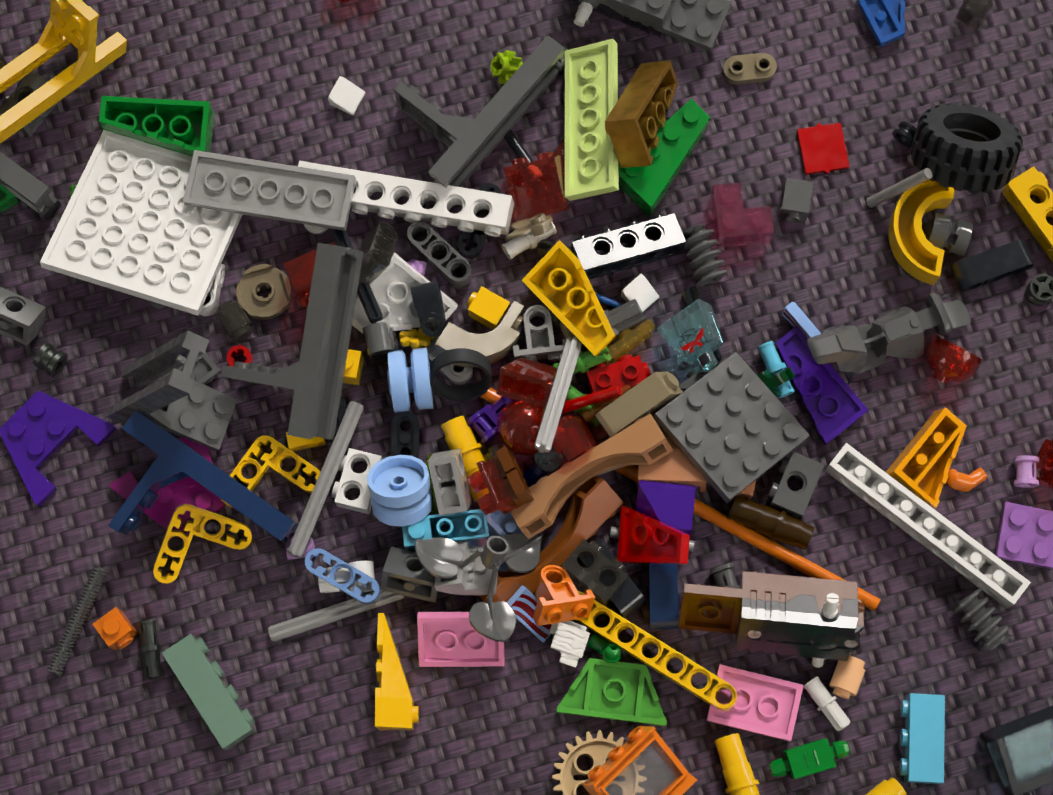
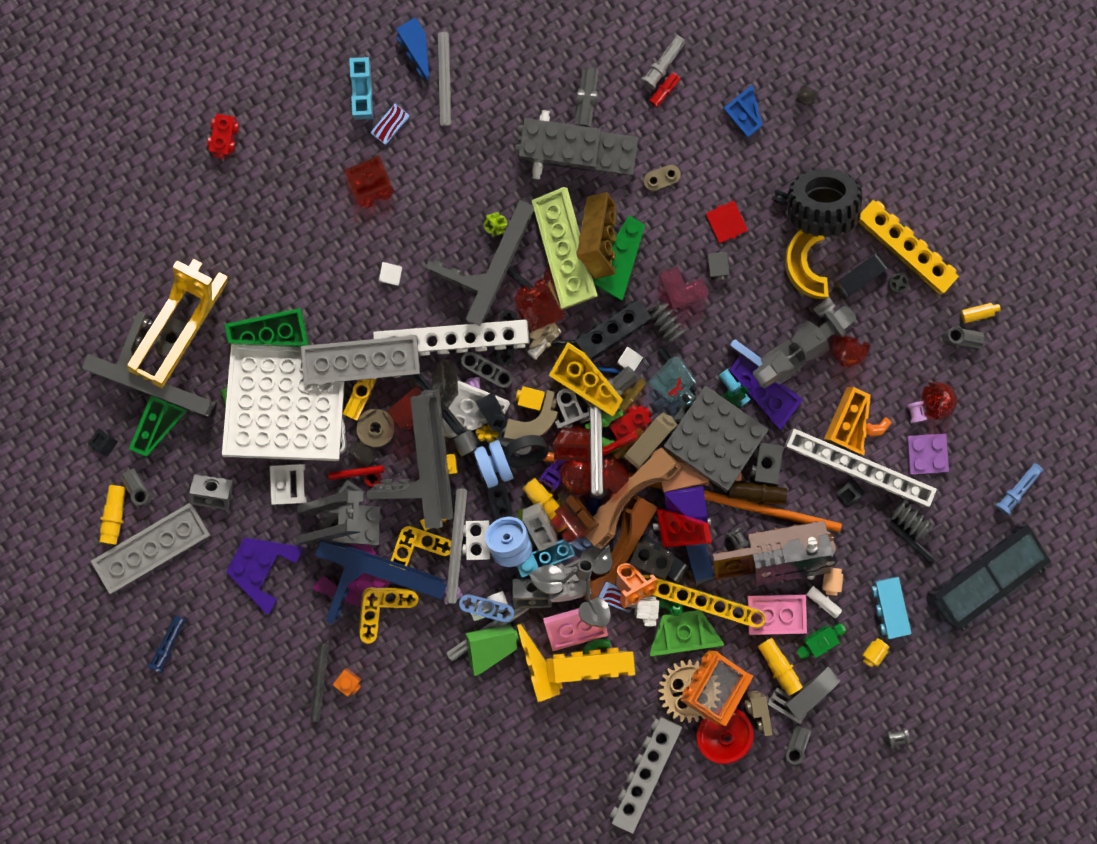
camera: 20 degrees left, 10 degrees up
pearl dark grey wheel [33,342,68,377] -> none
pearl dark grey pin [137,620,163,679] -> none
sand green brick [162,634,255,751] -> none
light grey bar [866,168,932,208] -> none
dark grey wheel [927,212,973,256] -> none
none -> white plate [270,464,307,504]
none -> red bar [328,465,385,480]
none -> yellow piece [343,378,377,421]
none -> bright green slope [466,624,519,676]
none -> yellow wedge [547,647,635,683]
none -> green arm [583,638,610,654]
none -> light grey plate [814,297,835,318]
none -> black slope [836,478,865,507]
none -> black bar [888,520,936,563]

